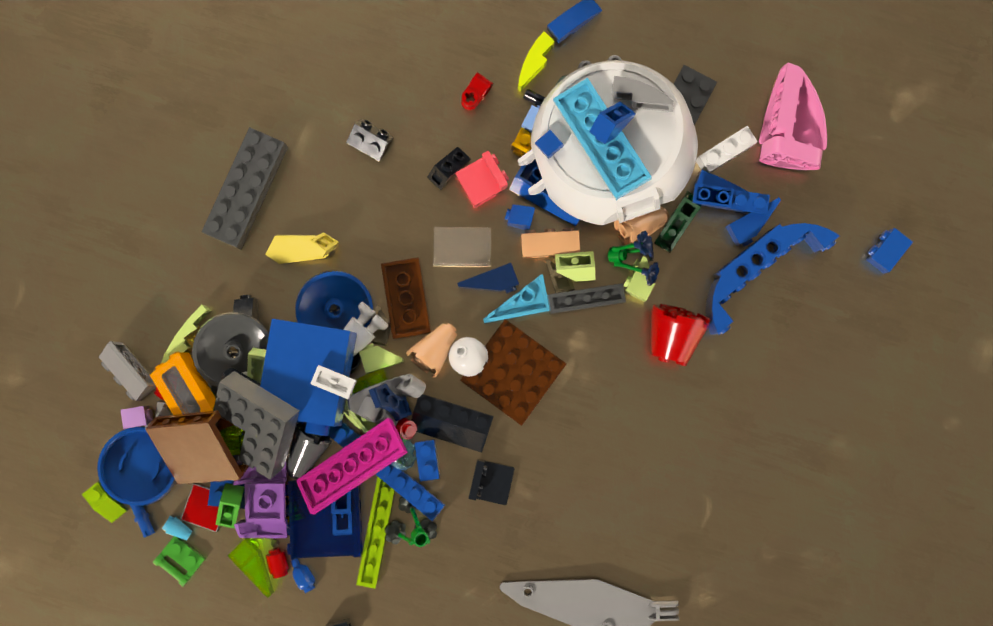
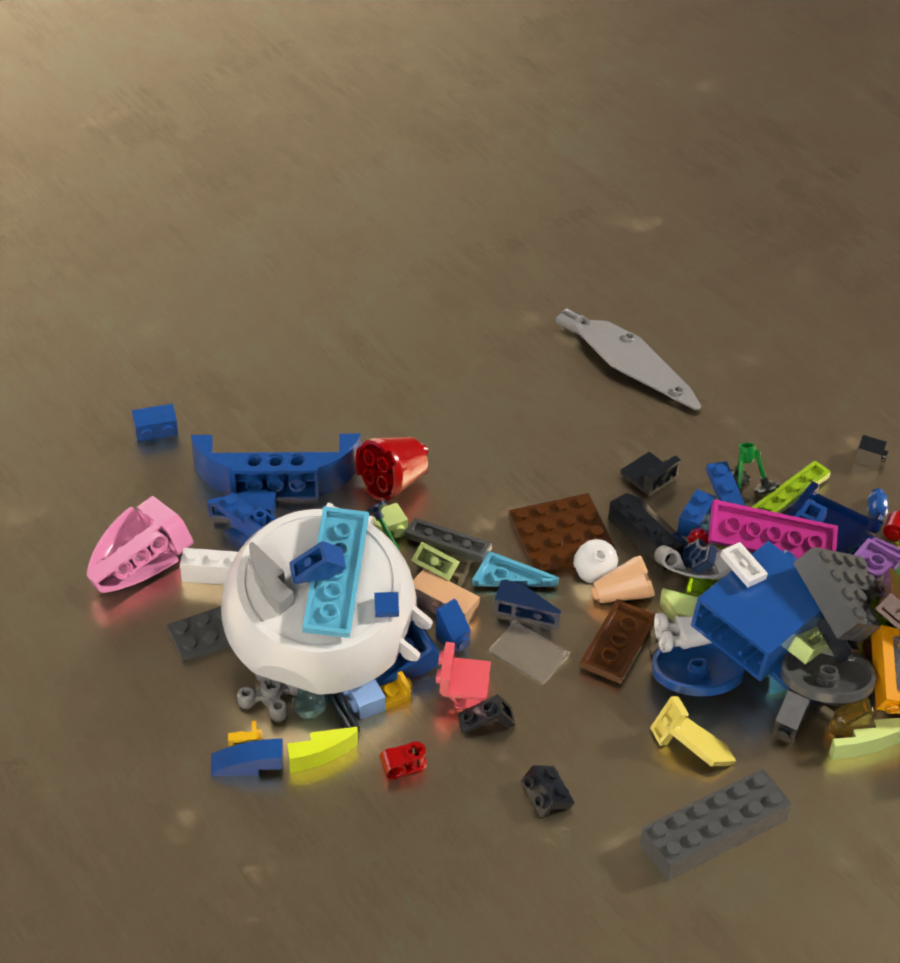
camera: 145 degrees left, 40 degrees down
none -> yellow bracket [228,721,262,747]

